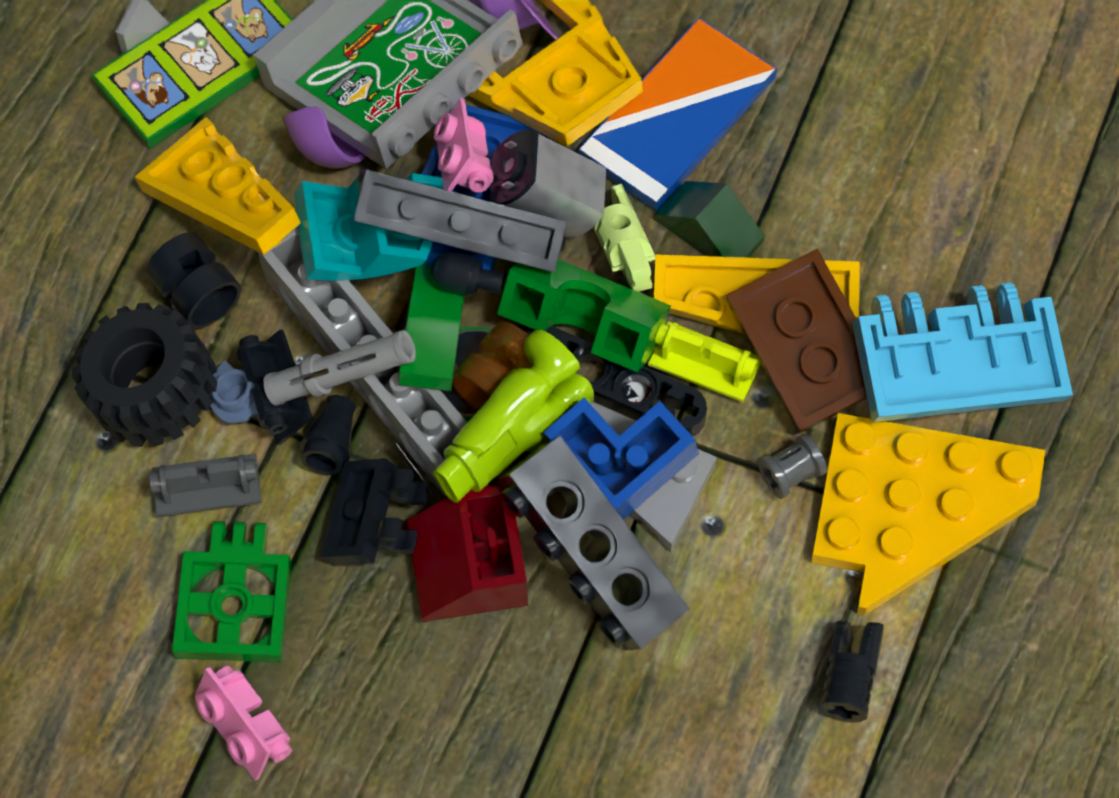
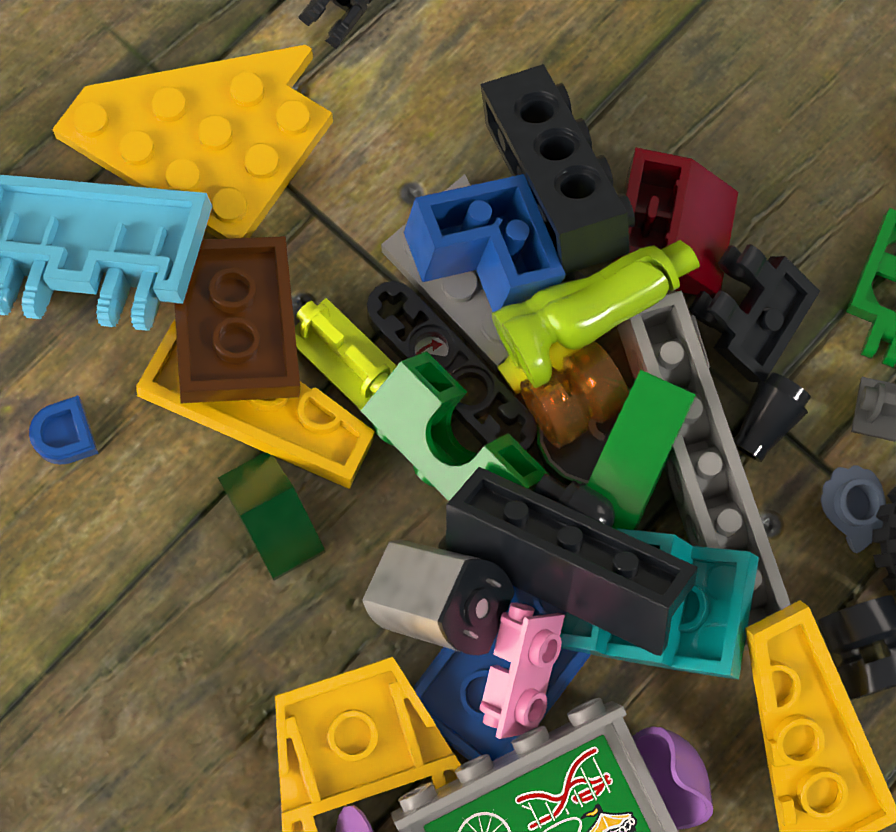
camera: 165 degrees left, 10 degrees up
black hinge [236,329,313,445] -> none
light grey pin [264,330,416,405] -> none
tile [578,18,777,212] -> none
yellowish green hinge [593,184,655,292] -> none
dark grey bush [758,433,827,499] -> none
none -> blue tile [29,396,99,465]

